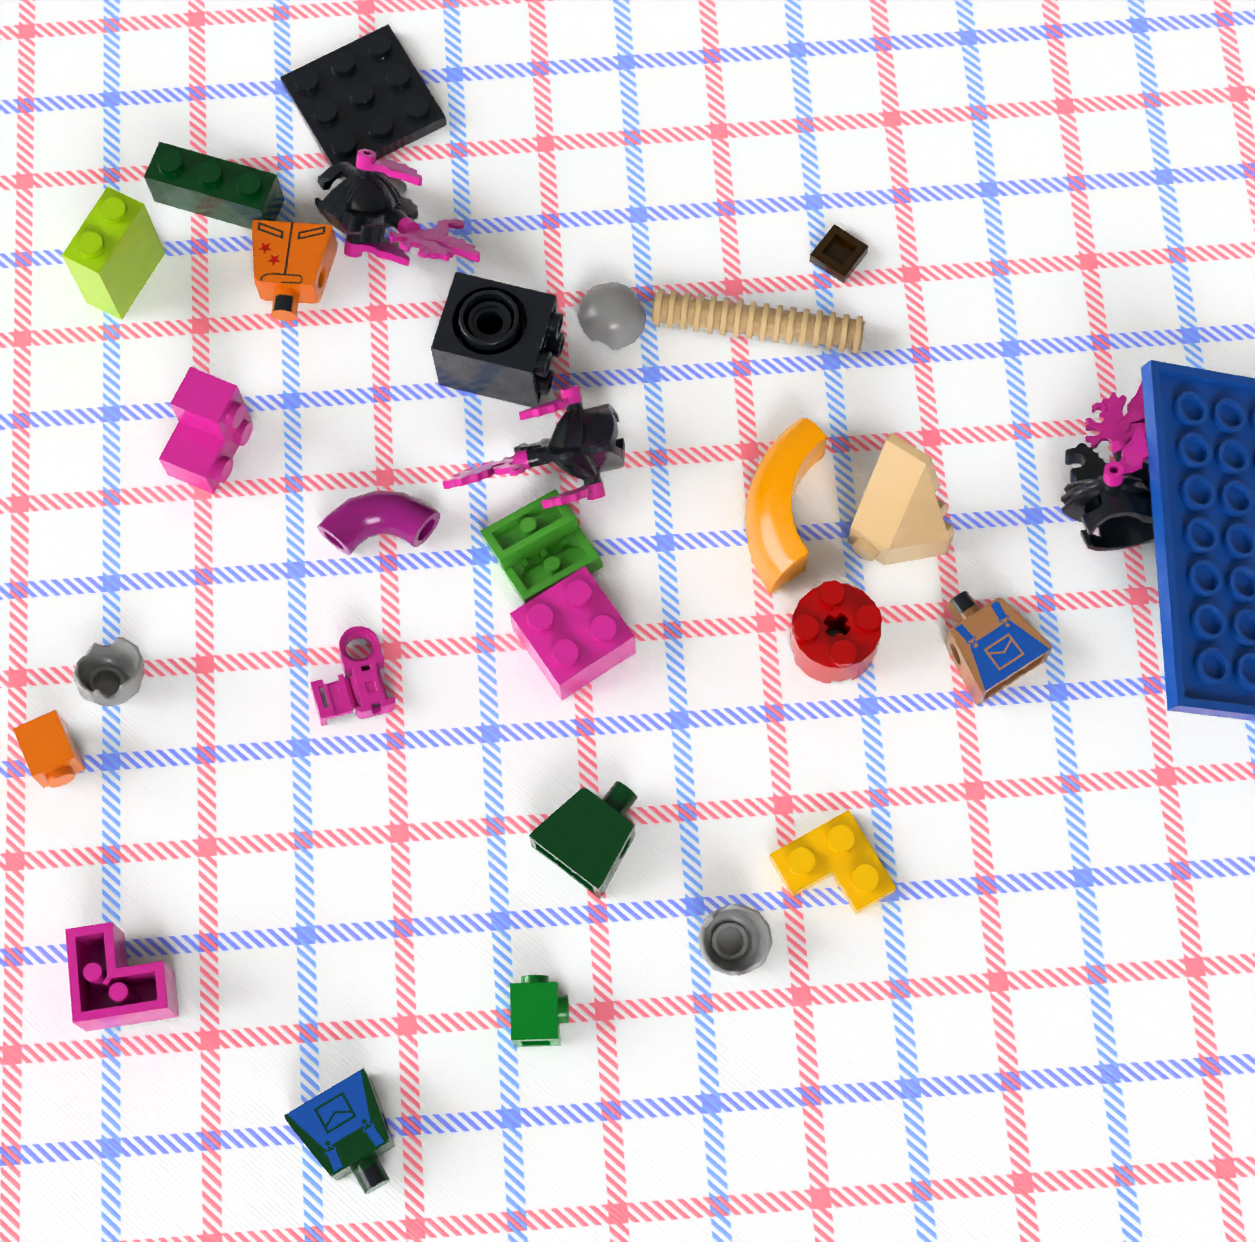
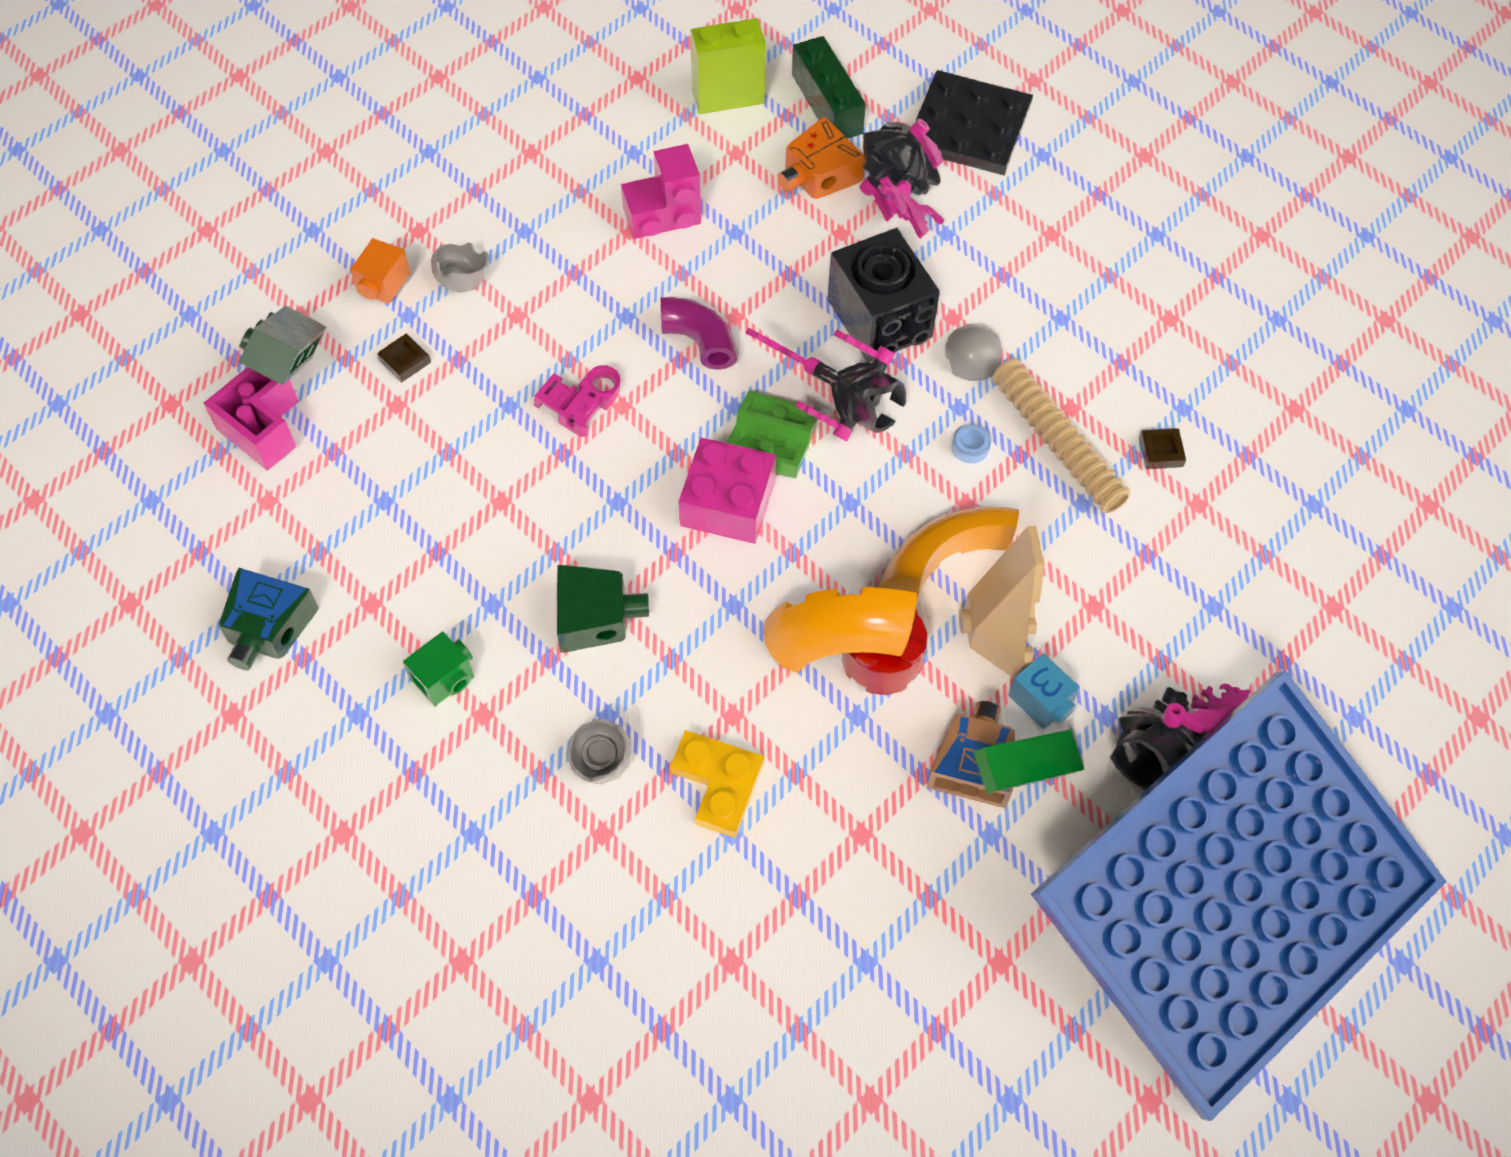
camera: 45 degrees right, 10 degrees down
none -> brick [239,305,327,385]
none -> dark brown tile [377,333,431,383]
none -> light orange brick [763,587,917,673]
none -> light blue tile [951,424,991,464]
none -> green tile [974,729,1085,794]
none -> dark azure brick [1008,653,1080,730]

